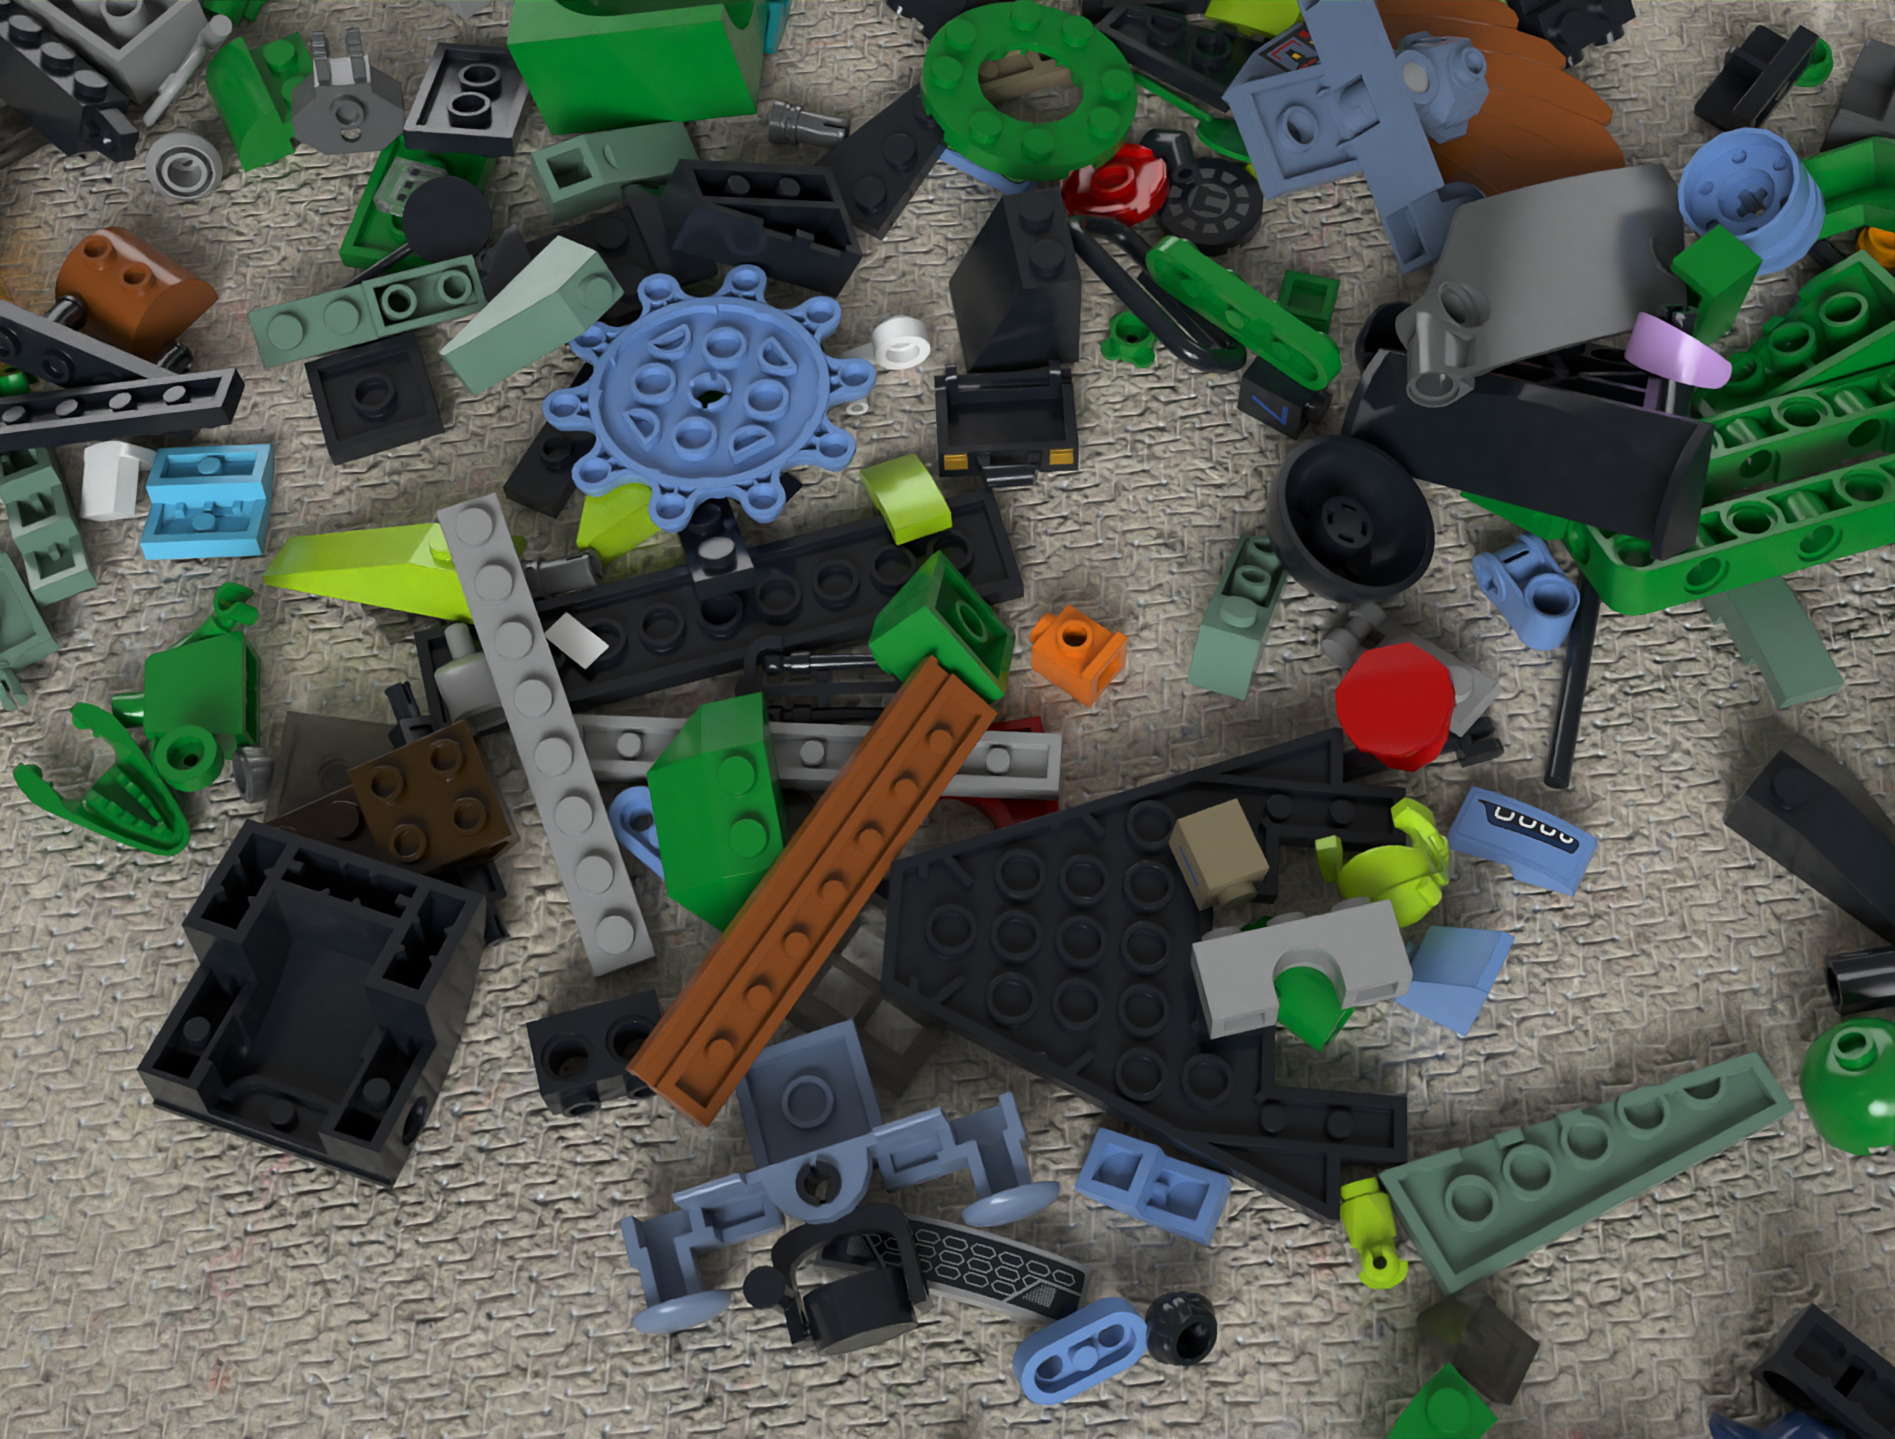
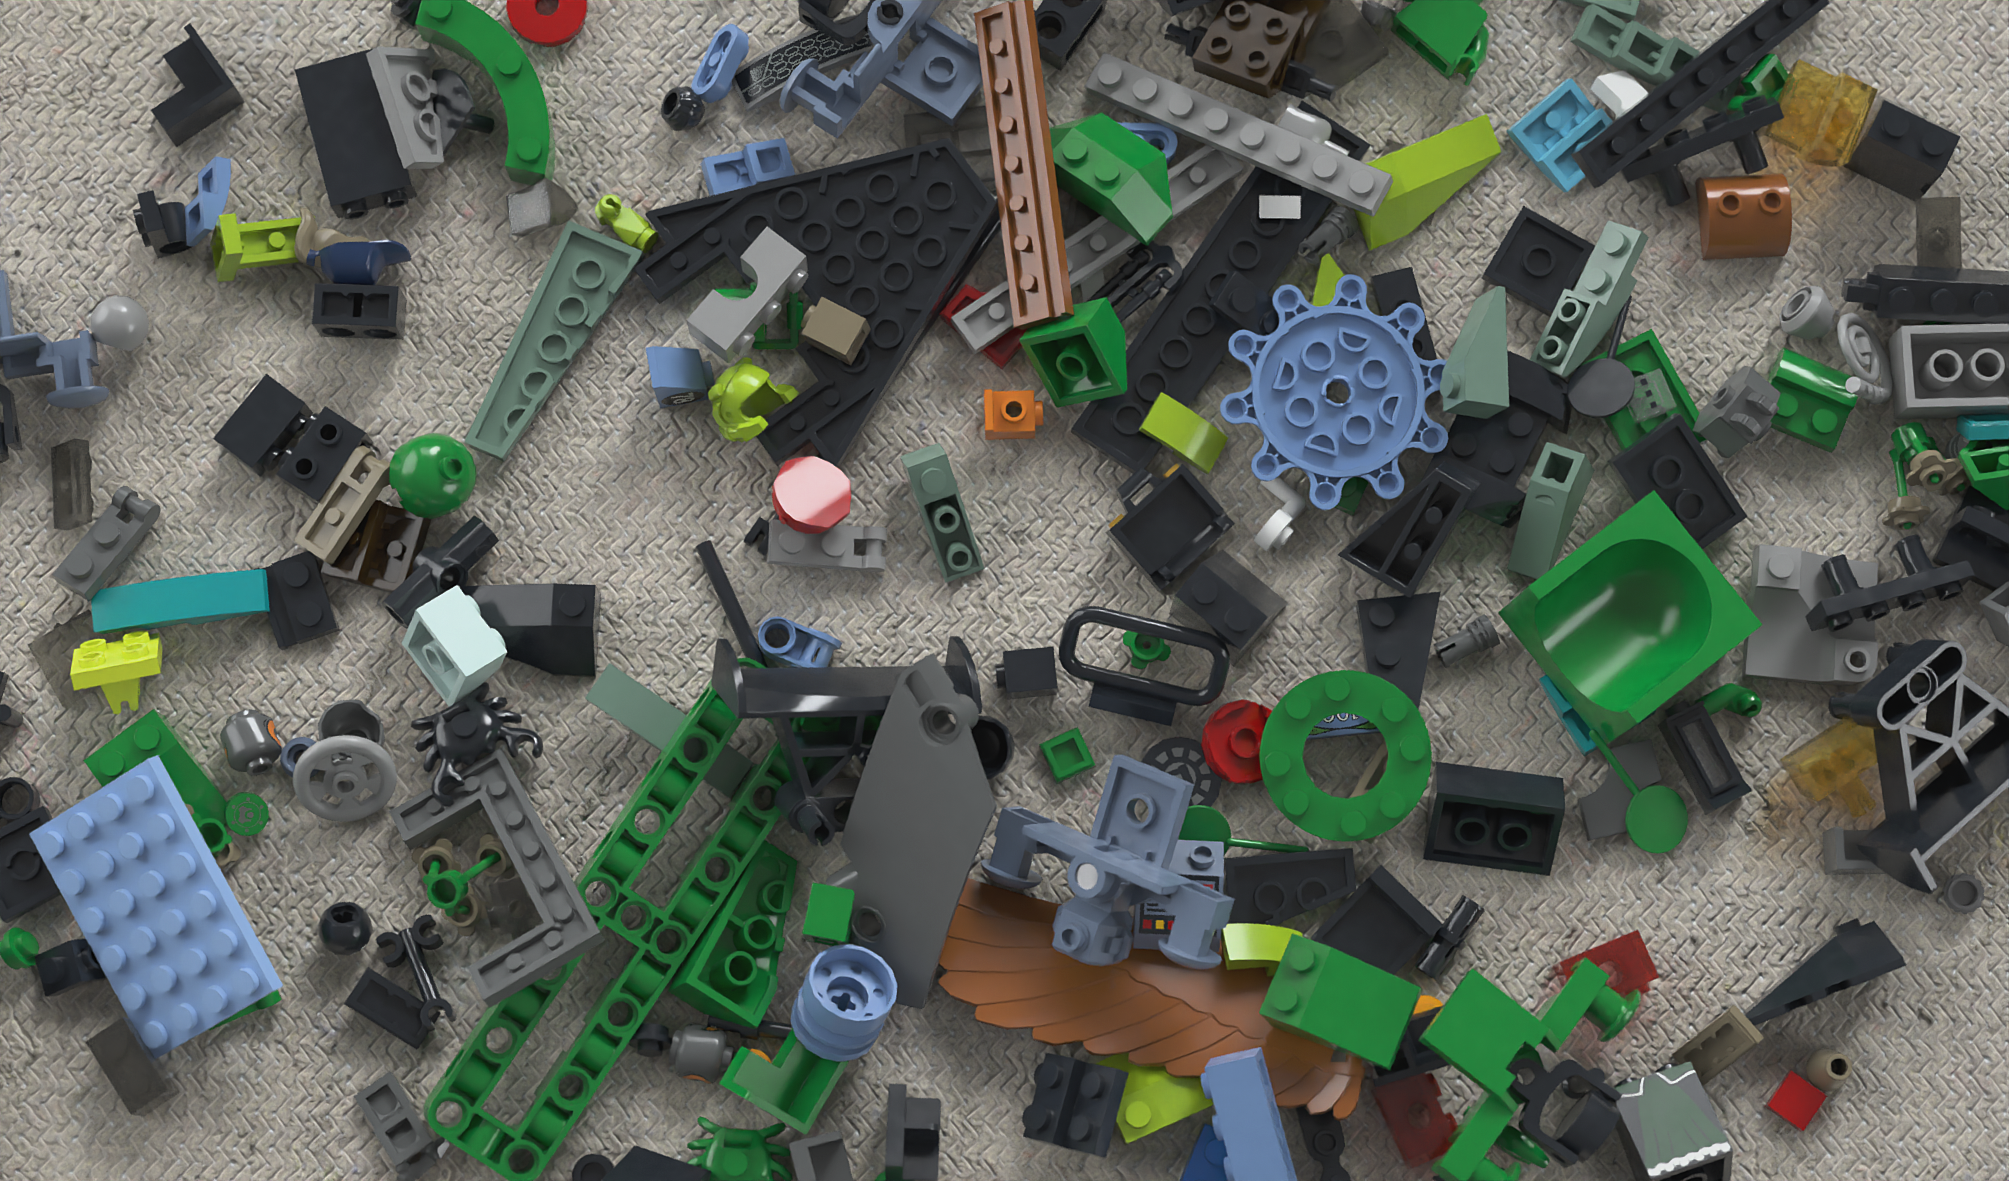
camera: 135 degrees right, 15 degrees up
black arm [1139,128,1199,183] -> none
green plate [1145,236,1342,391] -> none
black piece [1266,434,1435,604] -> none
medium blue slope [1447,786,1598,897] -> none
lavender helmet [1623,312,1732,389] -> none

